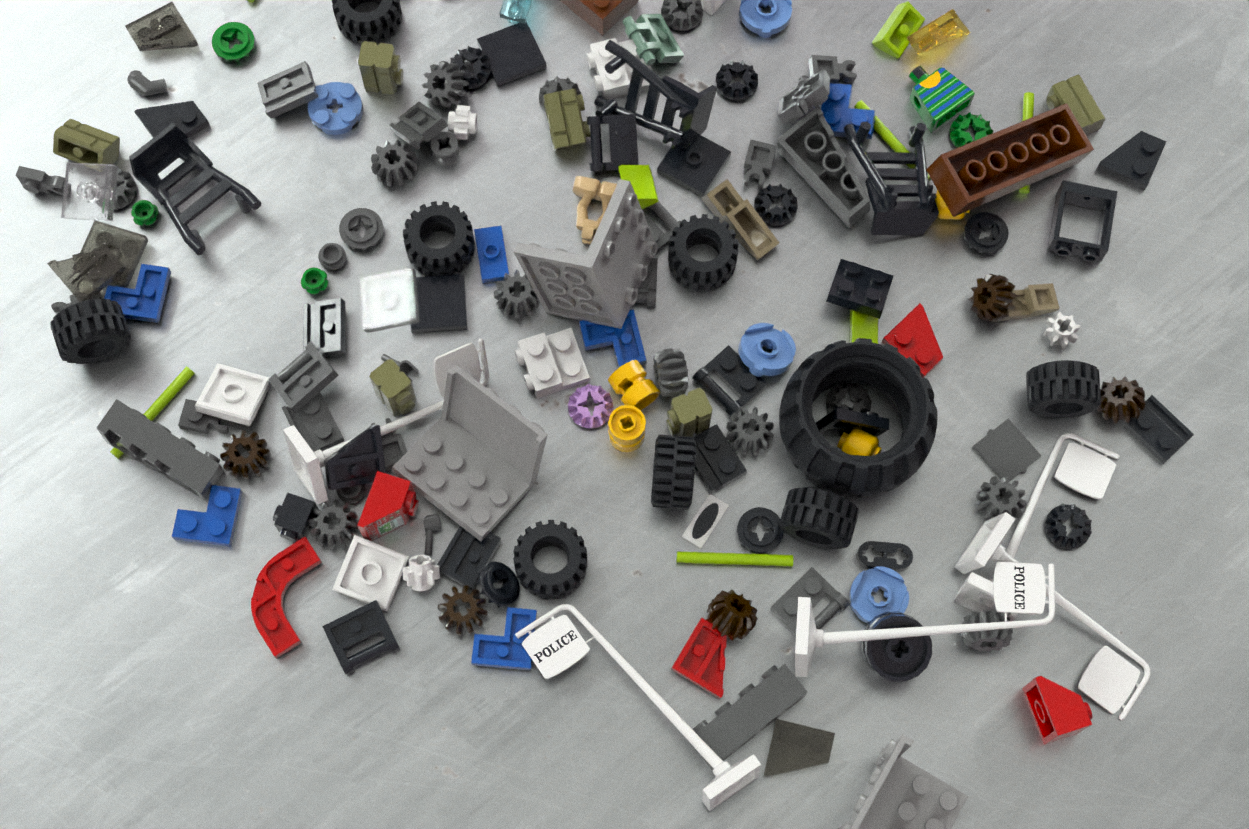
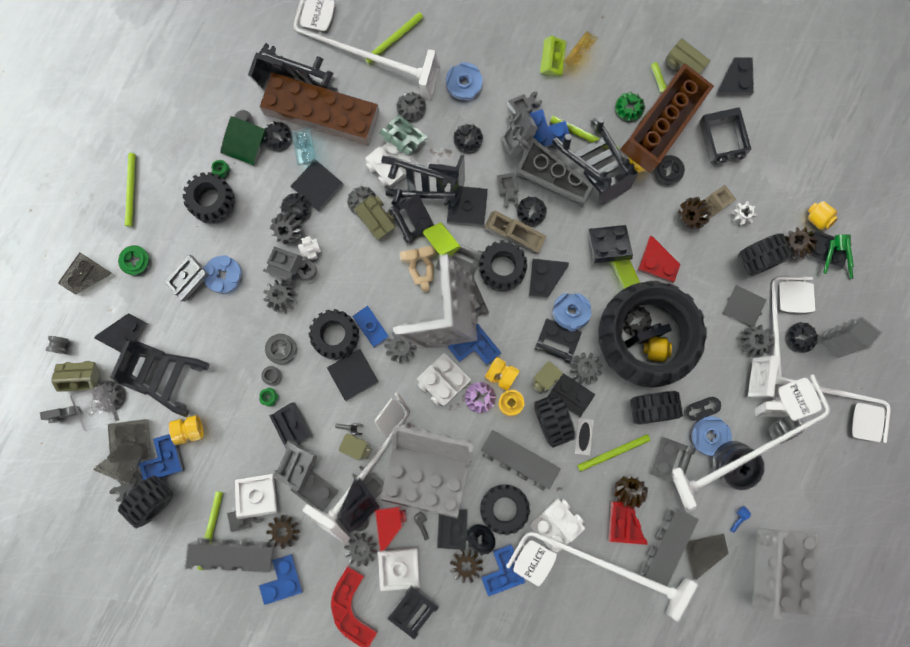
camera: 20 degrees left, 10 degrees up
dark grey arm [127,70,167,96] -> none
green plate [131,200,159,226] -> none
black brick [273,492,318,542] -> none
olive brick [358,41,403,95] -> none
clear plate [360,268,419,333] -> none
white gear [402,555,440,591] -> none
dark grey gear [653,348,689,397] -> none
black gear [737,507,784,554] -> none
green torso [909,66,975,134] -> none
red slope [1022,676,1093,745] -> none
none -> dark grey wheel [45,336,68,354]
none -> yellow wheel [169,415,204,446]
none -> dark grey brick [480,430,561,491]
none -> black wing [529,259,569,299]
none -> white plate [529,499,586,555]
none -> blue hand [730,506,751,533]
none -> yellow head [808,202,838,230]
none -> dark grey brick [821,317,882,358]
none -> green plant [823,234,854,279]

